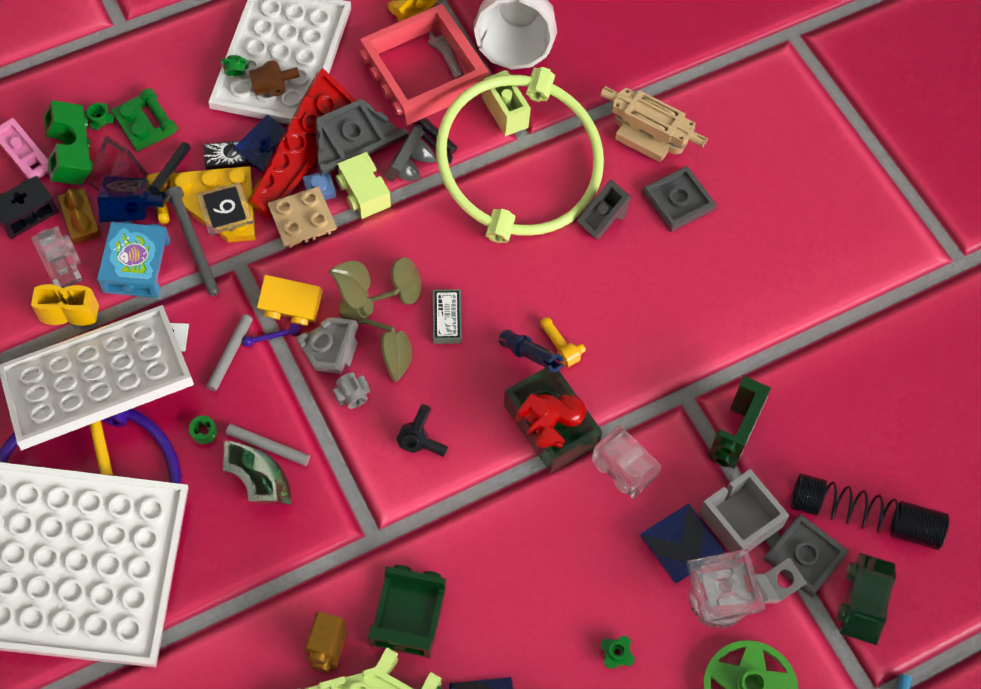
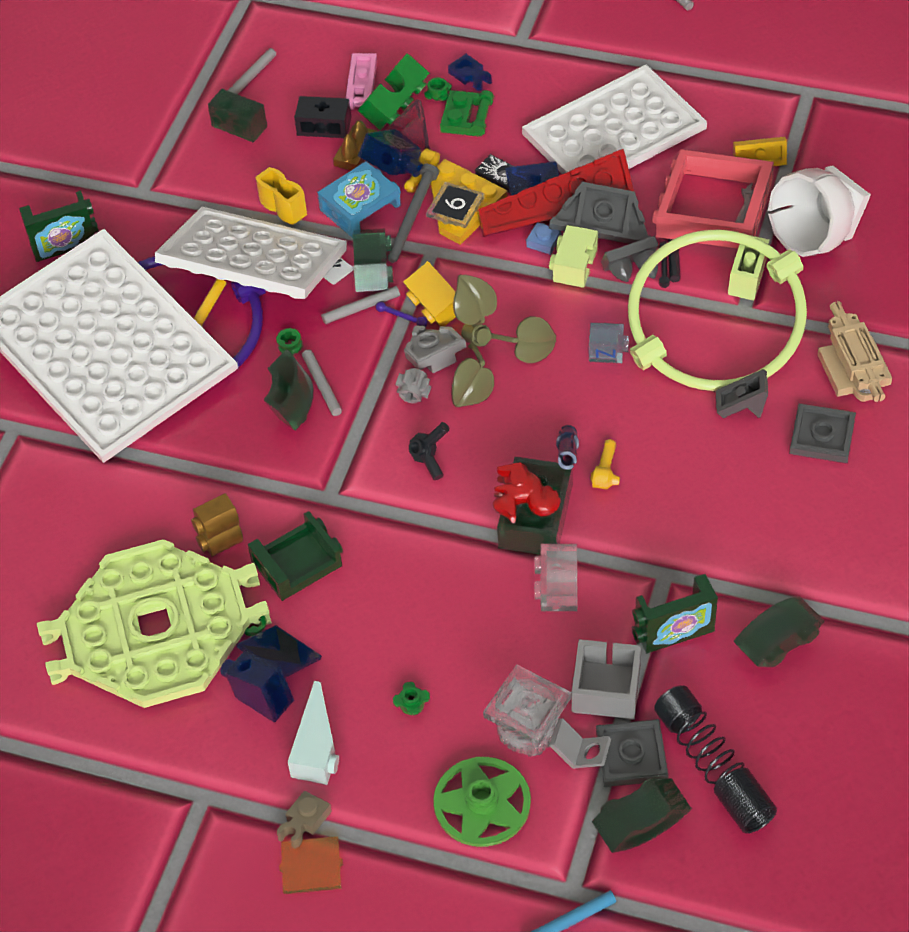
camera: 50 degrees right, 10 degrees down
clear brick [31,226,83,288] -> none
black bar [149,142,191,195] -> none
green plate [221,55,249,77] -> none
reddish brown piece [249,60,300,96] -> none
tan hinge [268,186,337,248] -> none
tile [433,290,462,344] -> none
piece [640,503,725,584] -> none
none -> clear green brick [353,228,393,292]
none -> clear blue plate [448,54,492,91]
none -> clear light blue brick [589,323,629,363]
none -> clear green brick [733,596,825,667]

